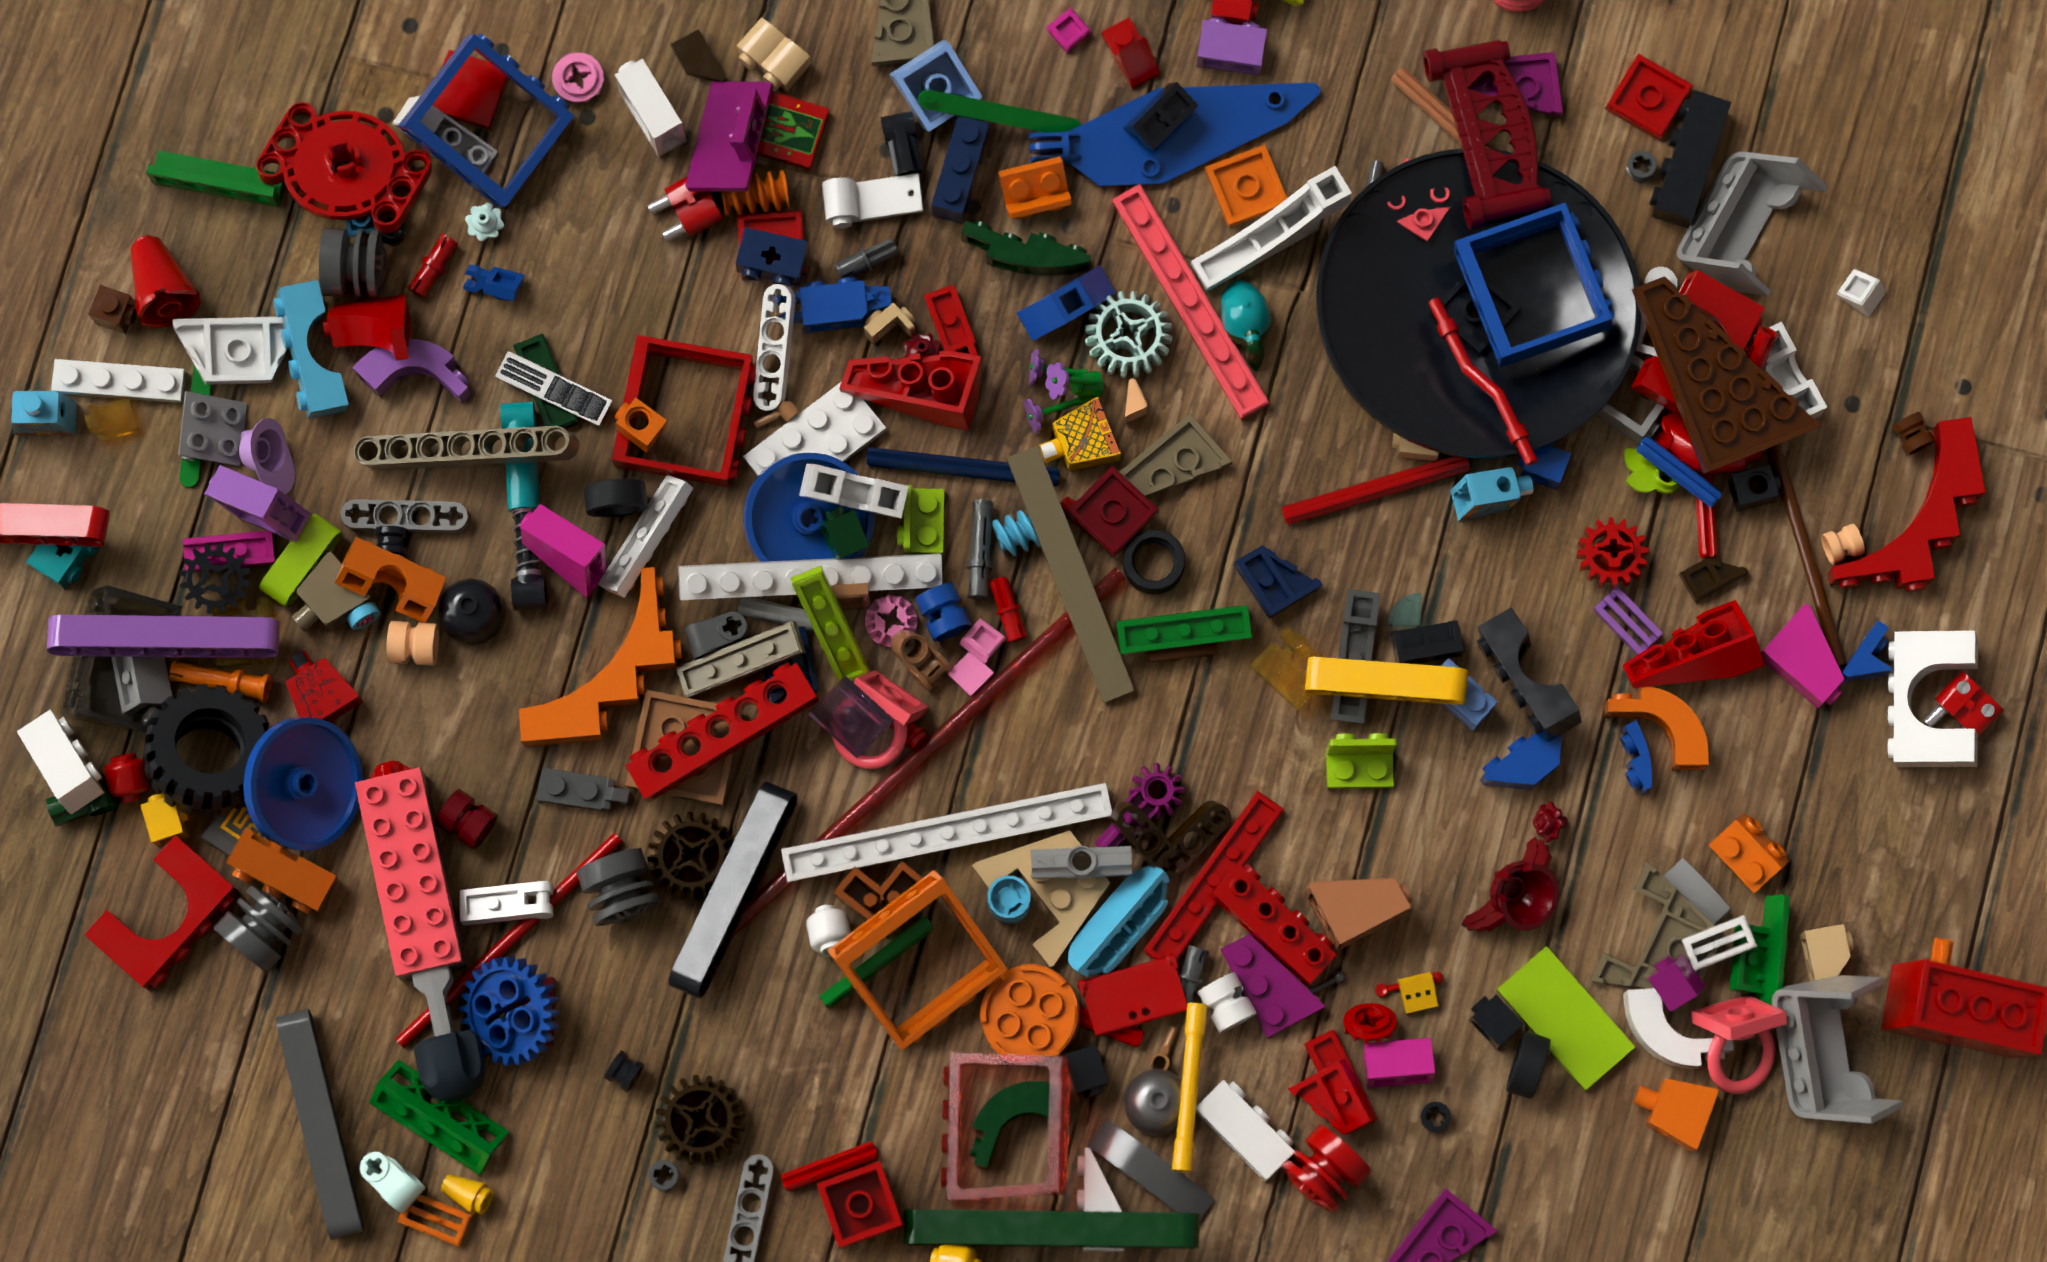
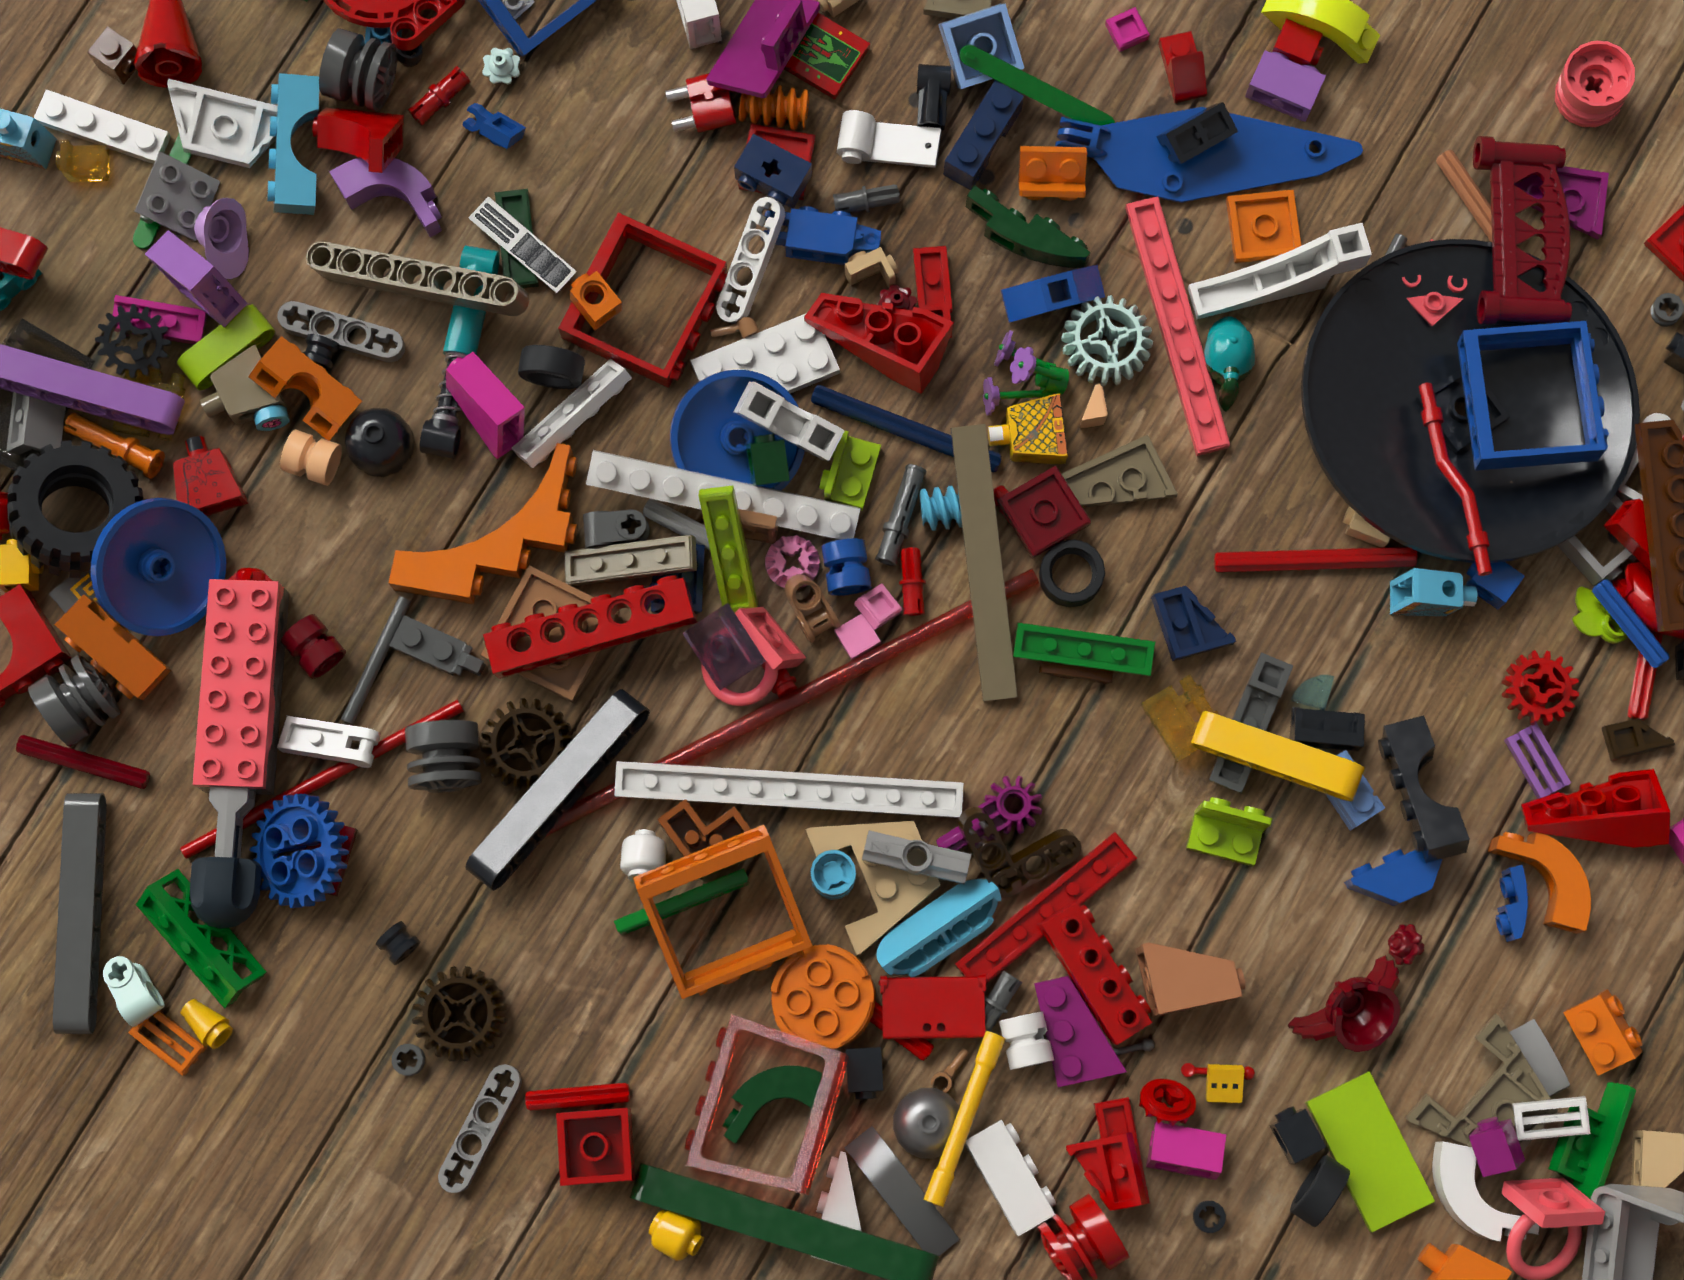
camera: 15 degrees right, 0 degrees up
none -> dark red axle [16,735,150,789]
none -> dark grey bar [341,596,411,725]

